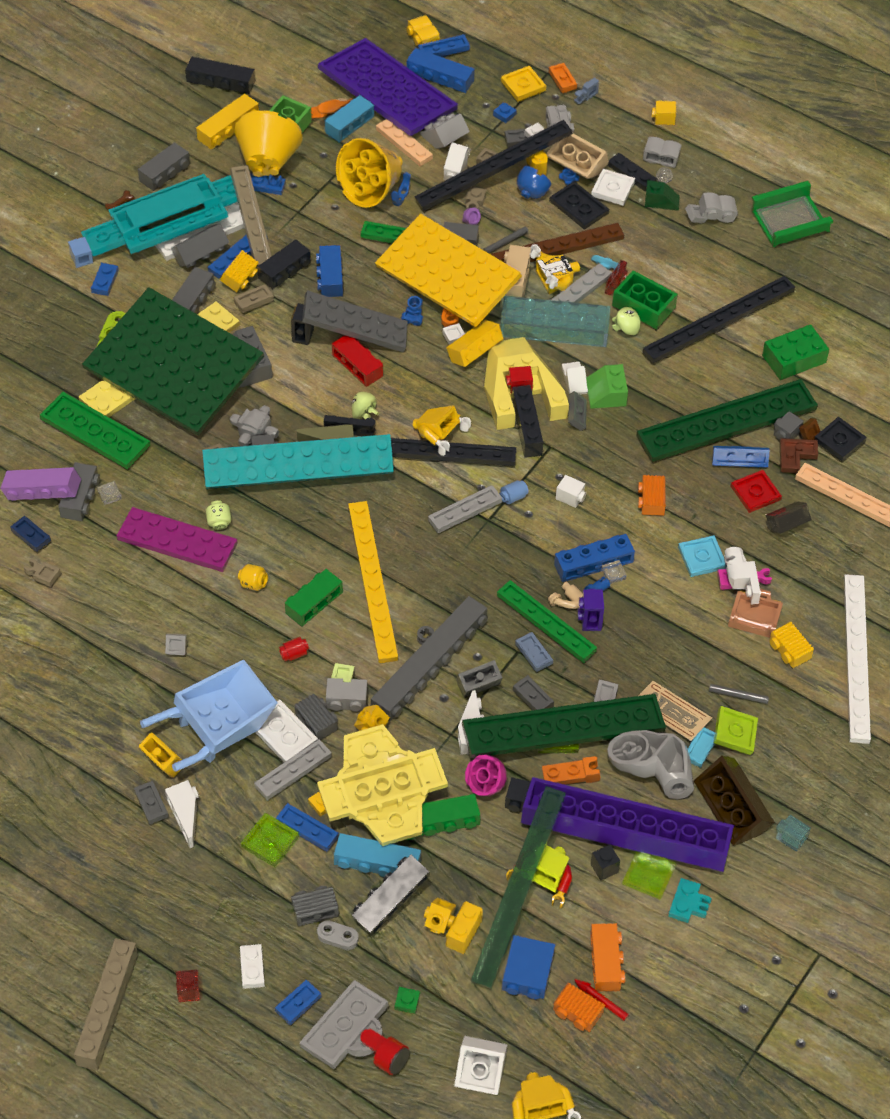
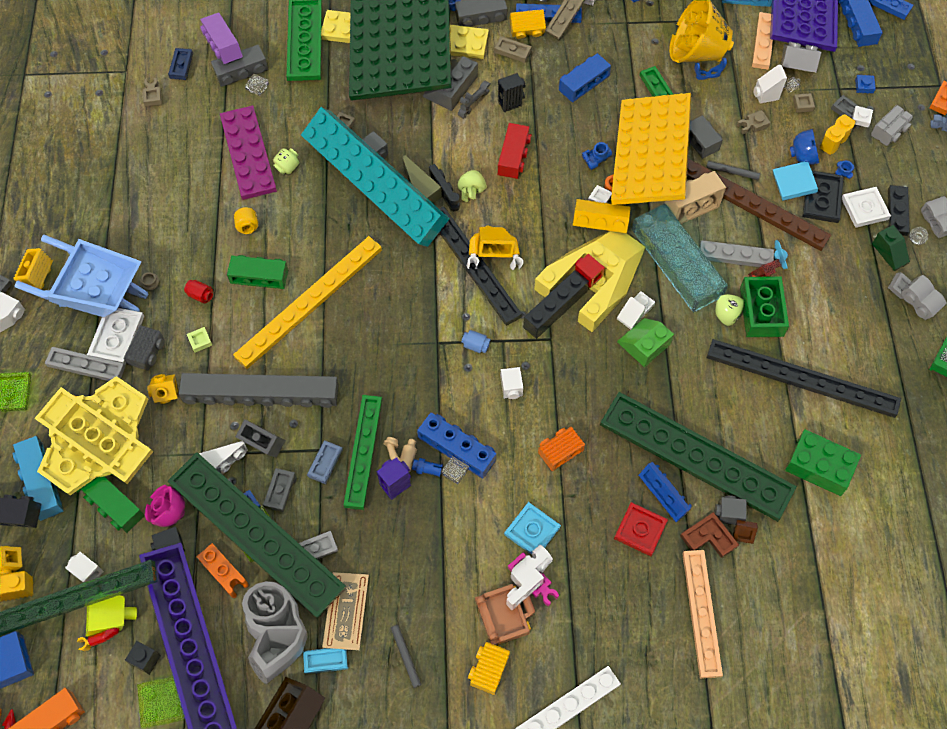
camera: 55 degrees right, 10 degrees up
light grey plate [165,633,187,655] -> none
light grey piece [230,405,279,446] -> none
black brick [257,240,311,290] -> none
blue plate [276,803,339,852] -> none
dark grey plate [302,290,408,352] -> none
light grey brick [326,678,367,712] -> none
black plate [414,119,572,211] -> none
dark grey bush [417,626,434,645] -> none
light grey plate [428,485,502,533] -> none
medium lavender tile [462,208,481,225] -> none
yellow plate [501,66,546,102] -> none
torso [530,244,580,294] -> none
tan slope [546,133,609,179] -> none
dark grey plate [568,391,587,431] -> none
lime plate [713,706,758,755] -> none
clear smoke brick [766,501,812,534] -> none
black plate [814,416,867,462] -> none
none -> white brick [65,552,104,587]
none -> dark grey bar [458,80,491,119]
none -> medium azure tile [773,162,818,201]

